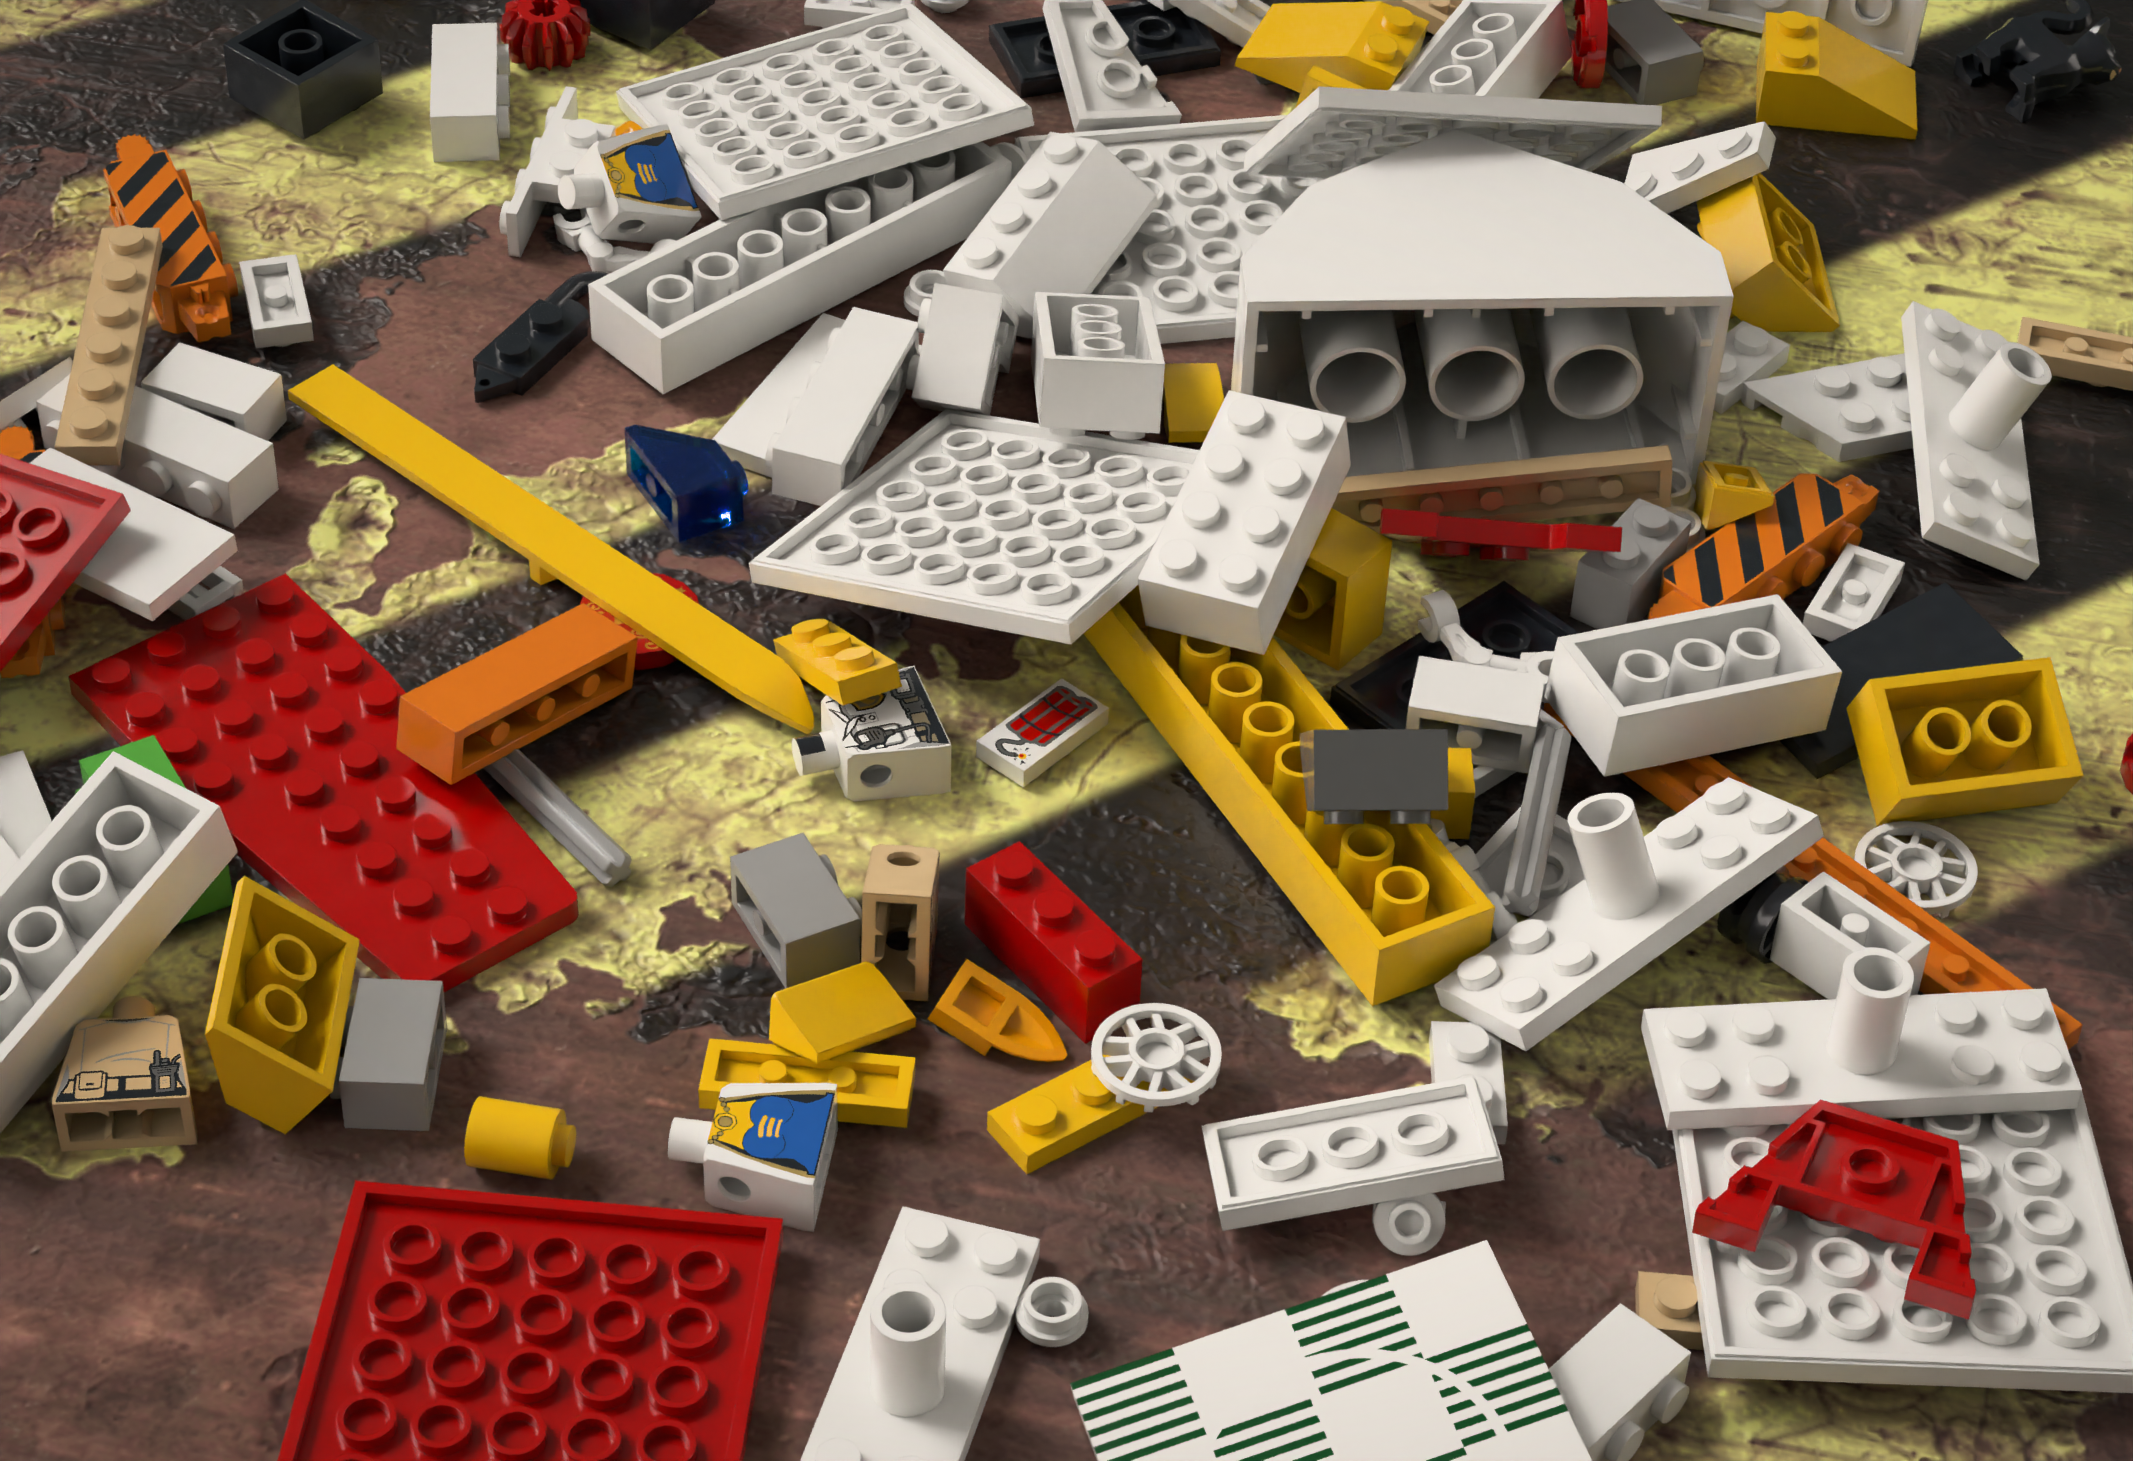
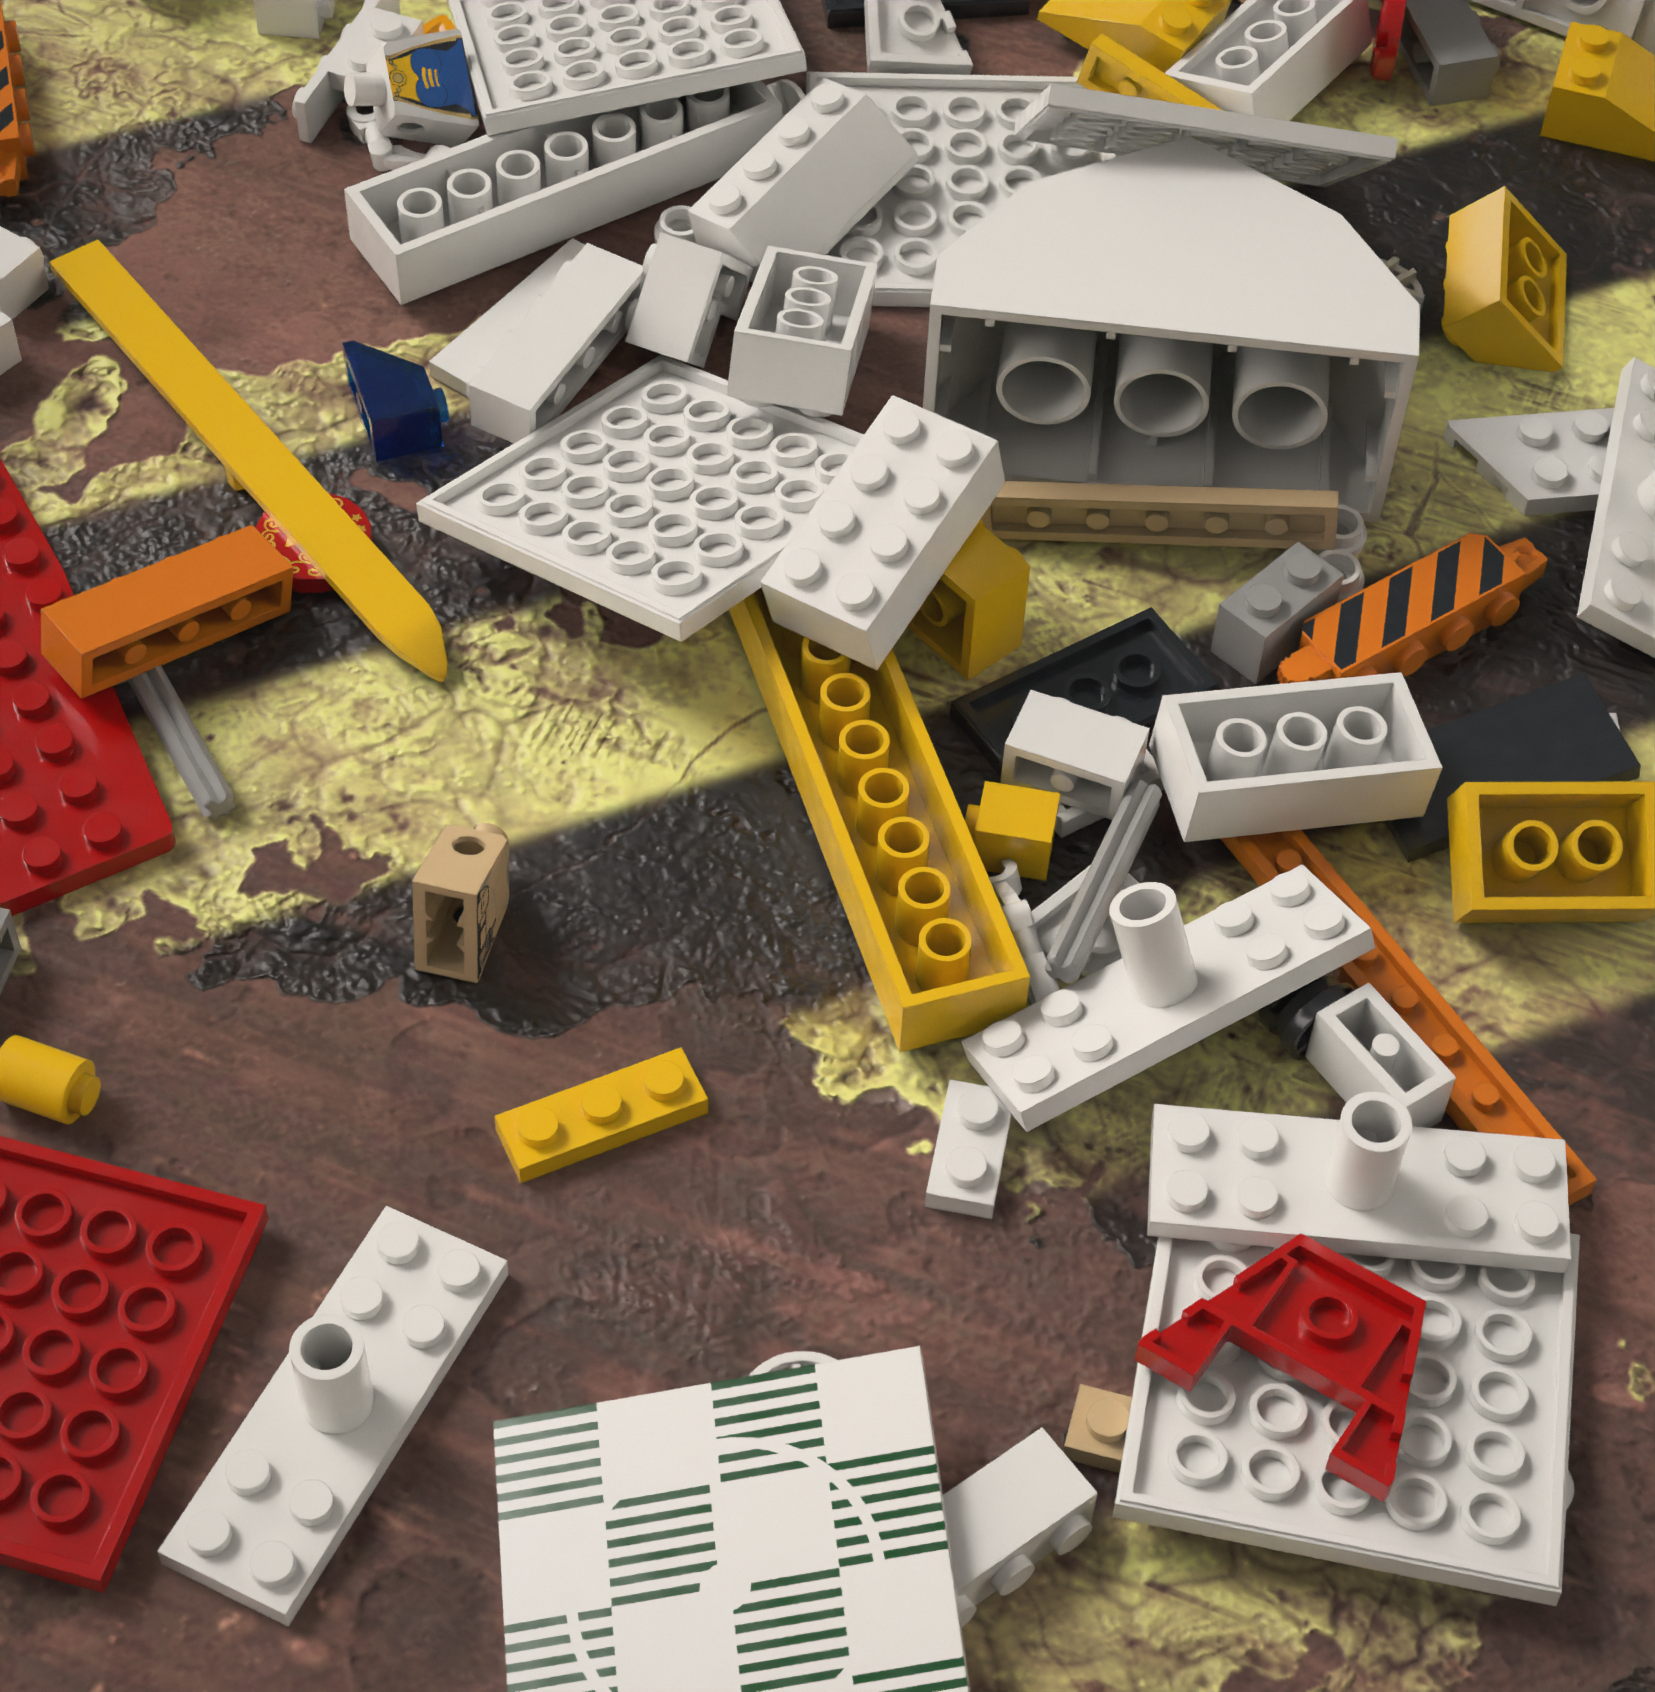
camera: 10 degrees right, 10 degrees up
white plate [239,254,314,348] -> none
black plate [473,271,609,403] -> none
torso [668,1083,838,1232] -> none
yellow plate [698,1038,916,1128] -> none
light grey brick [730,833,862,989] -> none
yellow slope [769,961,916,1064] -> none
yellow plate [773,619,902,706] -> none
white torso [792,666,951,802] -> none
light orange plate [928,959,1068,1062] -> none
red brick [965,841,1143,1044] -> none
tile [976,679,1109,787] -> none
white plate [1015,1277,1089,1347] -> none
white wheel [1091,1003,1222,1112] -> none
yellow slope [1162,363,1224,443] -> none
white tile [1202,1076,1505,1231] -> none
dark grey slope [1300,729,1448,824] -> none
white plate [1372,1193,1446,1256] -> none
red wing [1380,508,1623,562] -> none
white piece [1418,590,1554,703] -> none
white wing [1624,121,1776,214] -> none
yellow slope [1694,460,1775,530] -> none
white plate [1714,321,1790,414] -> none
white plate [1803,543,1905,642] -> none
white wheel [1854,821,1978,919] -> none

